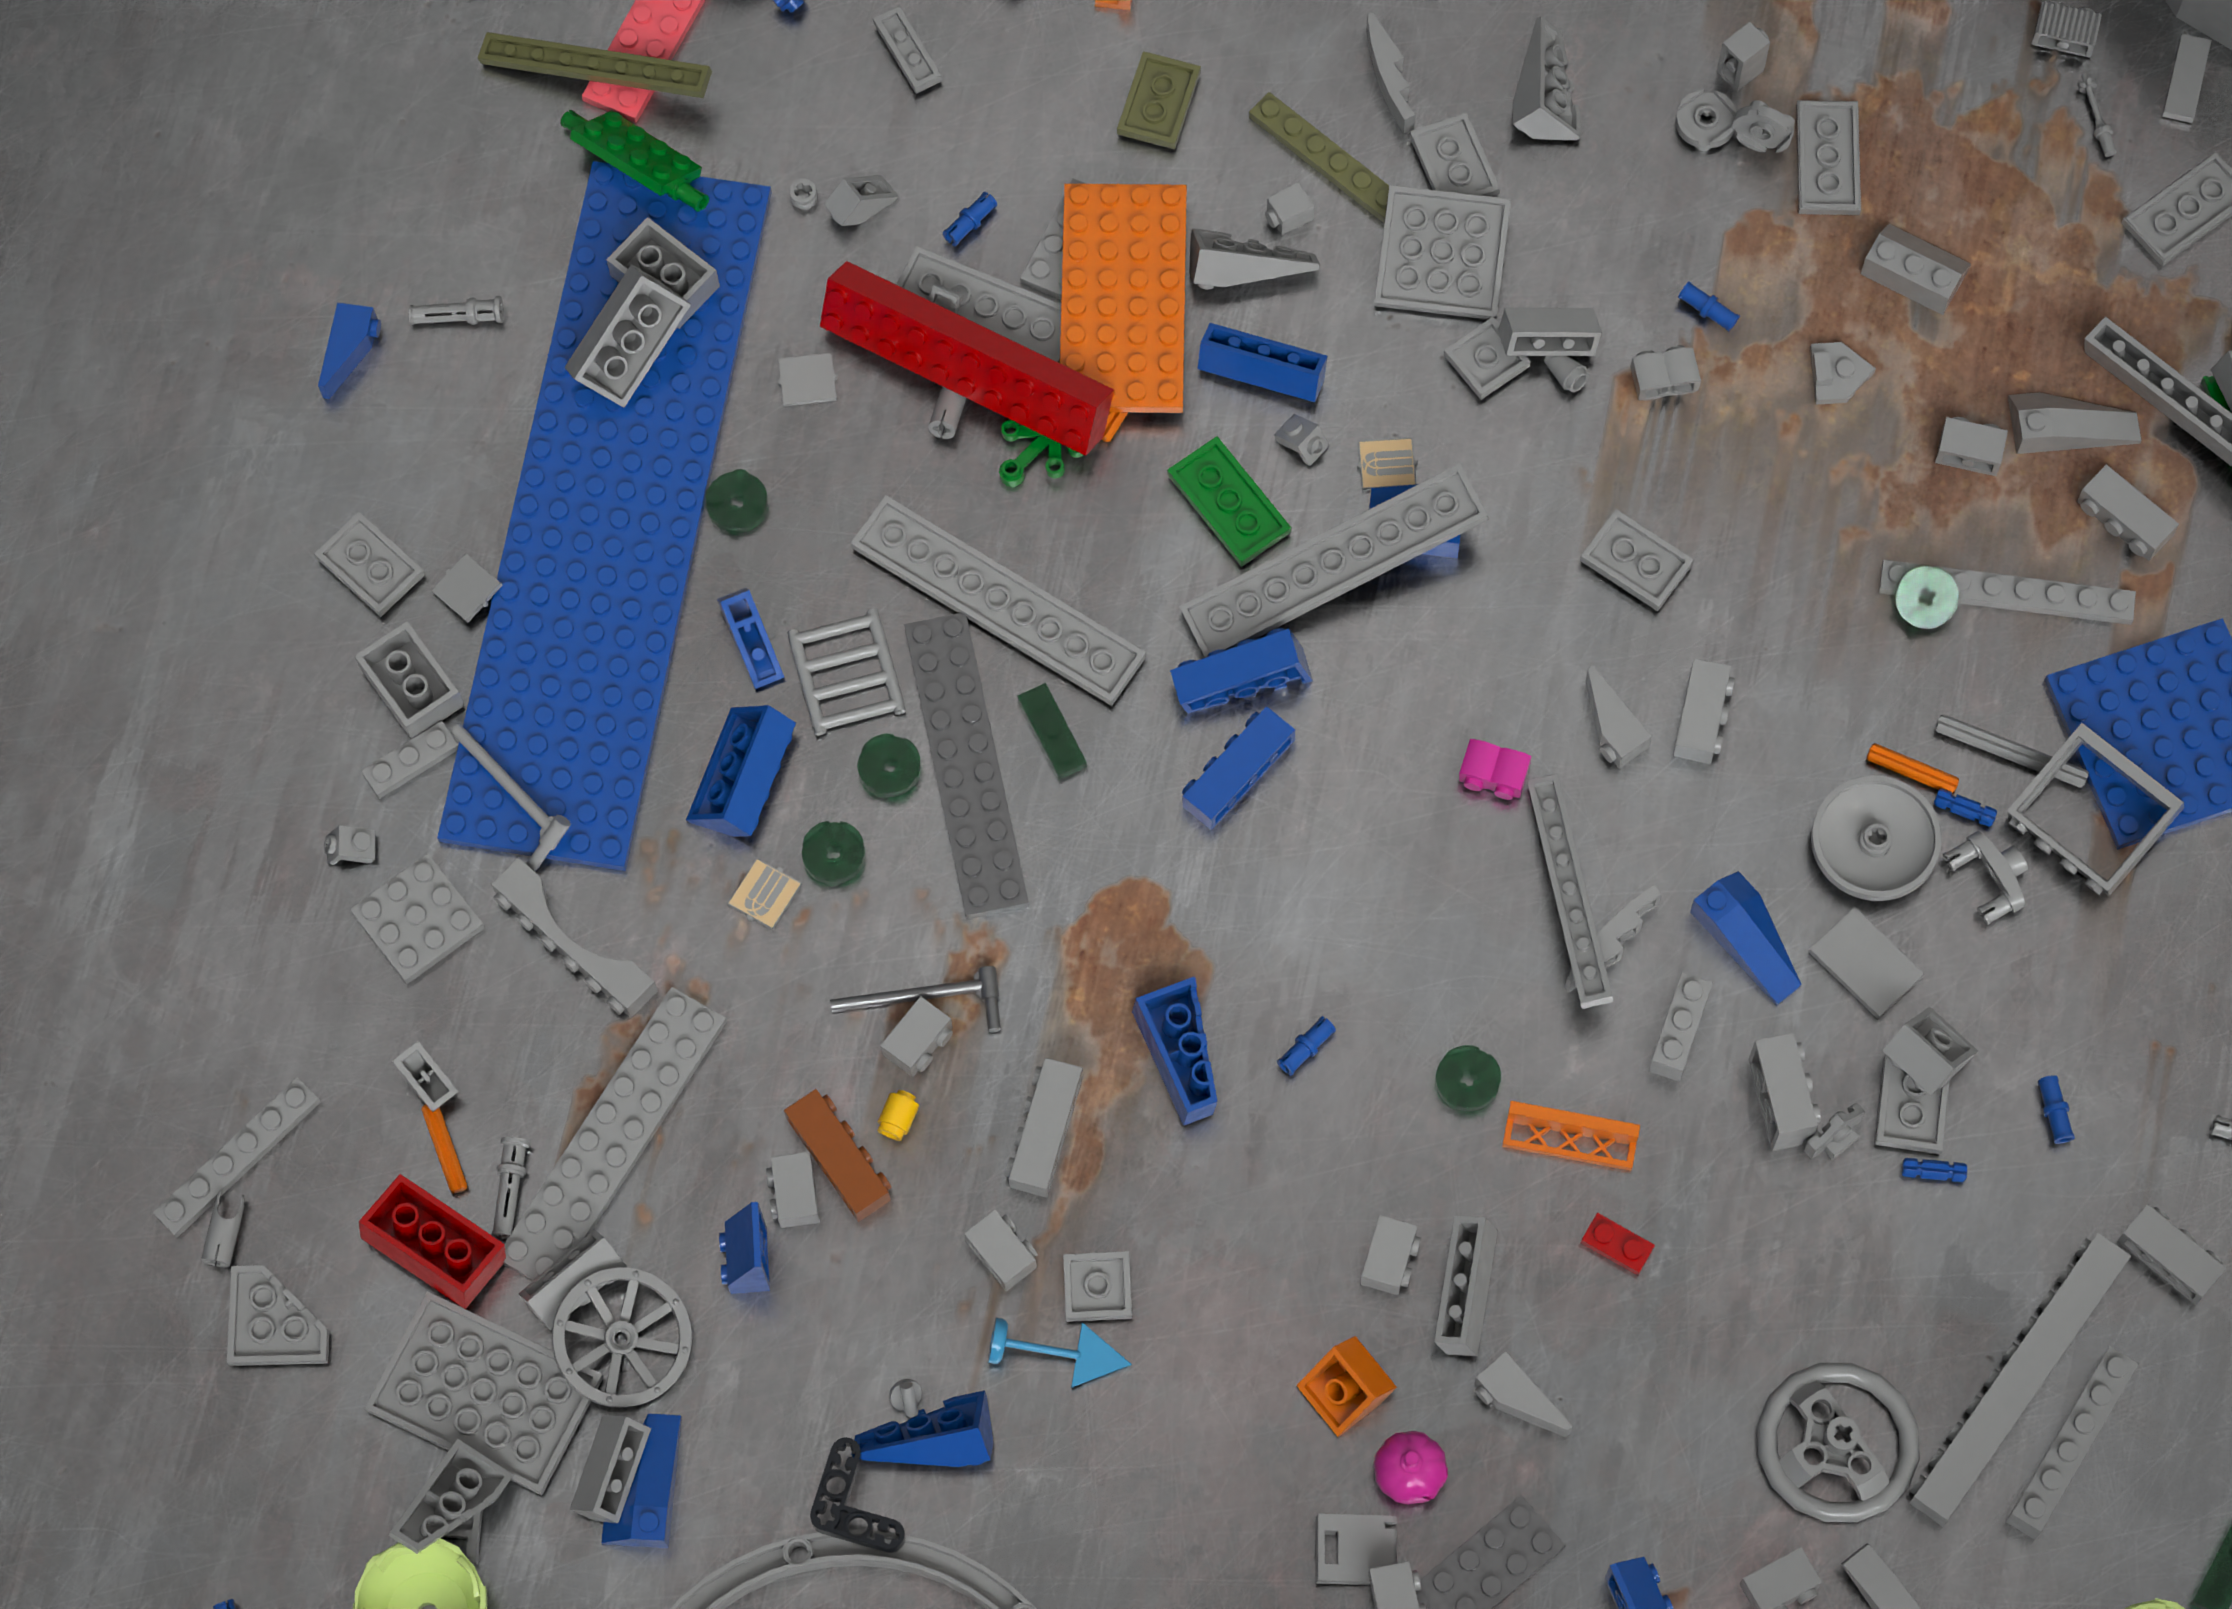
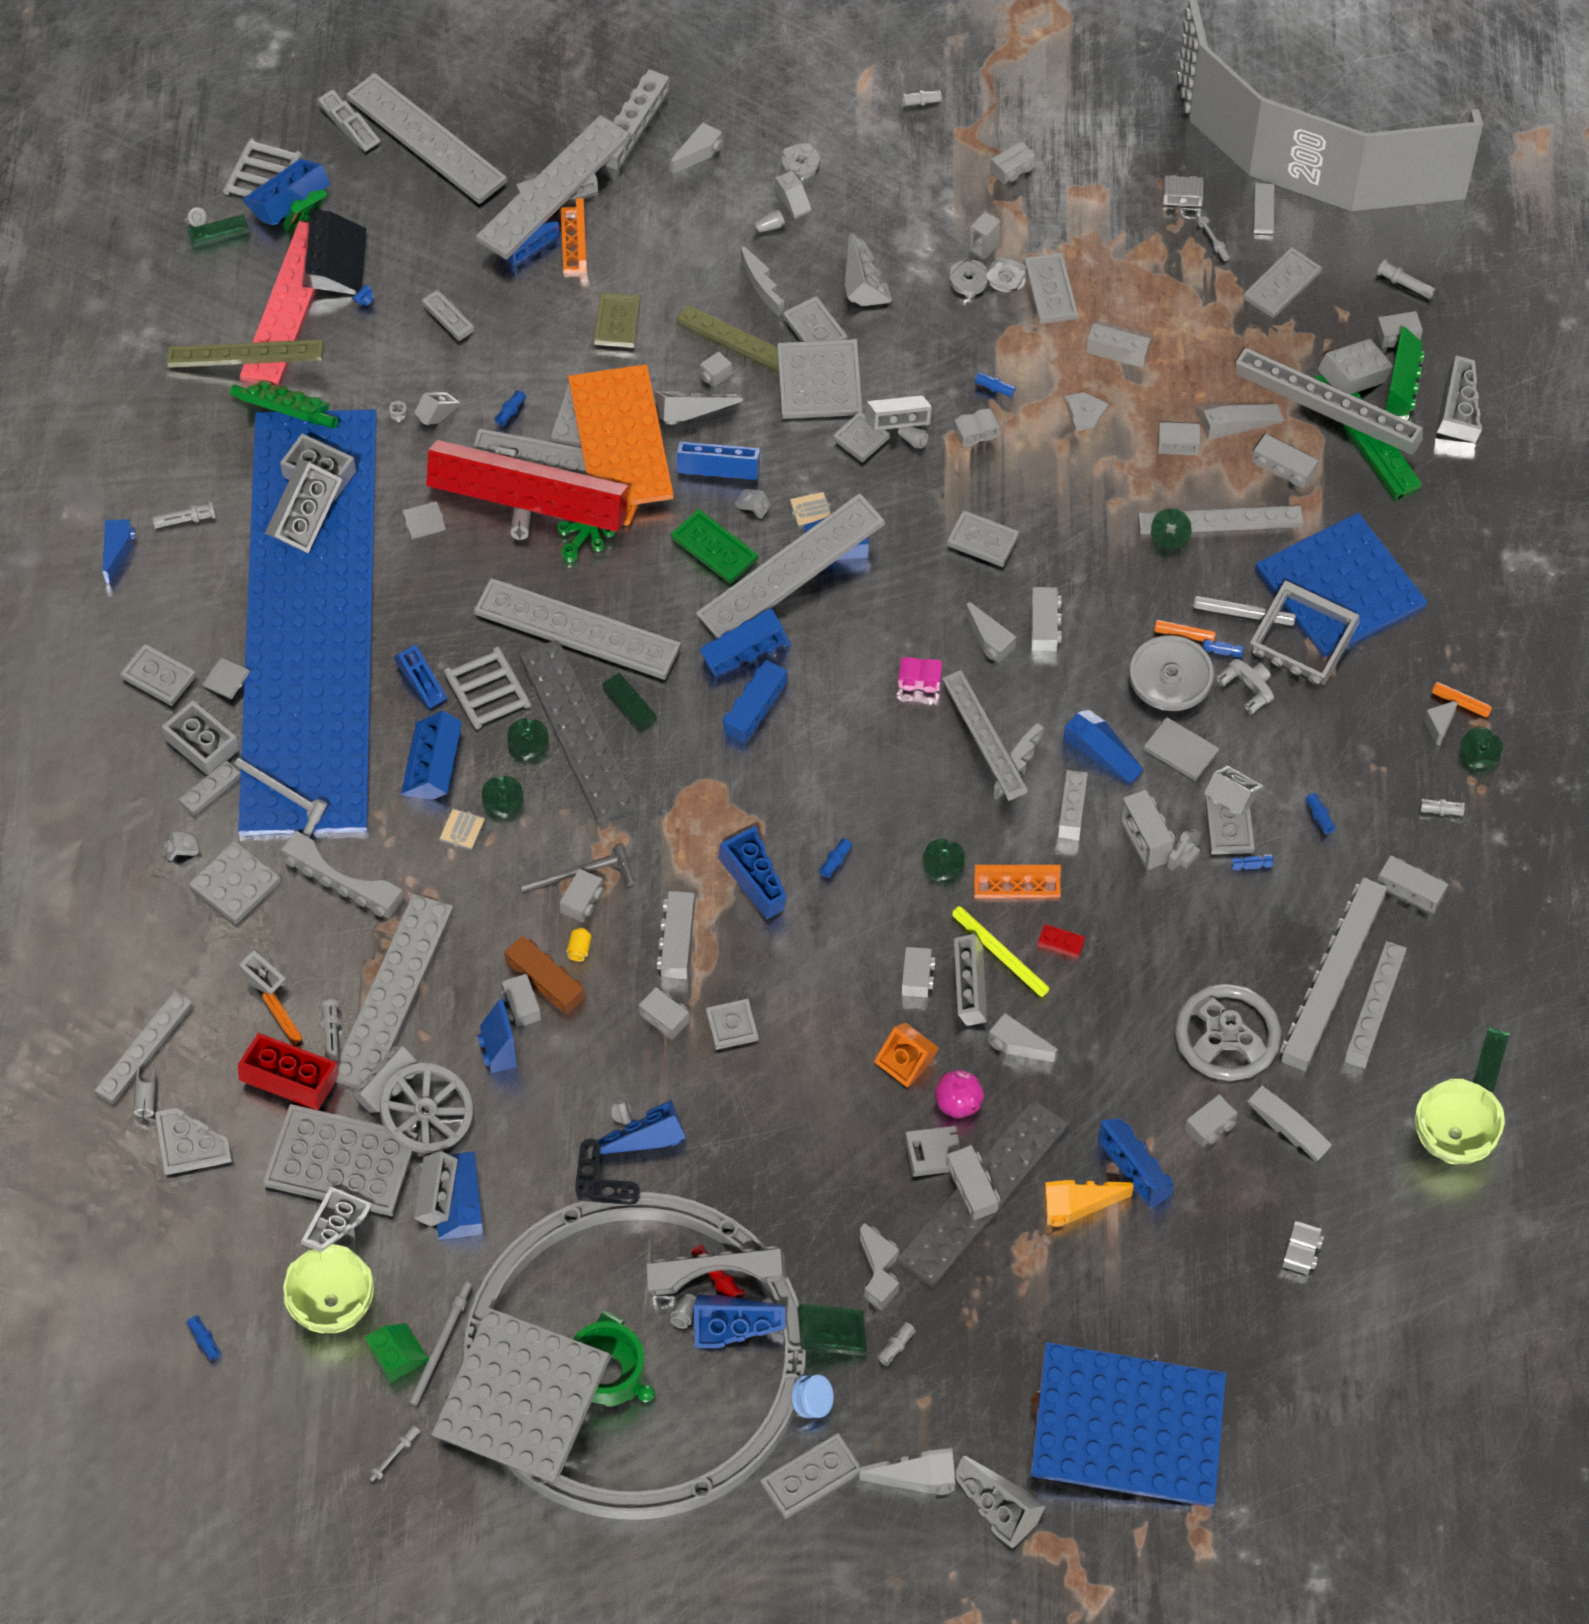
camera: 15 degrees left, 10 degrees down
clear green plate [705,469,768,533] -> none
dark azure piece [988,1317,1132,1388] -> none
none -> neon yellow axle [952,906,1050,997]

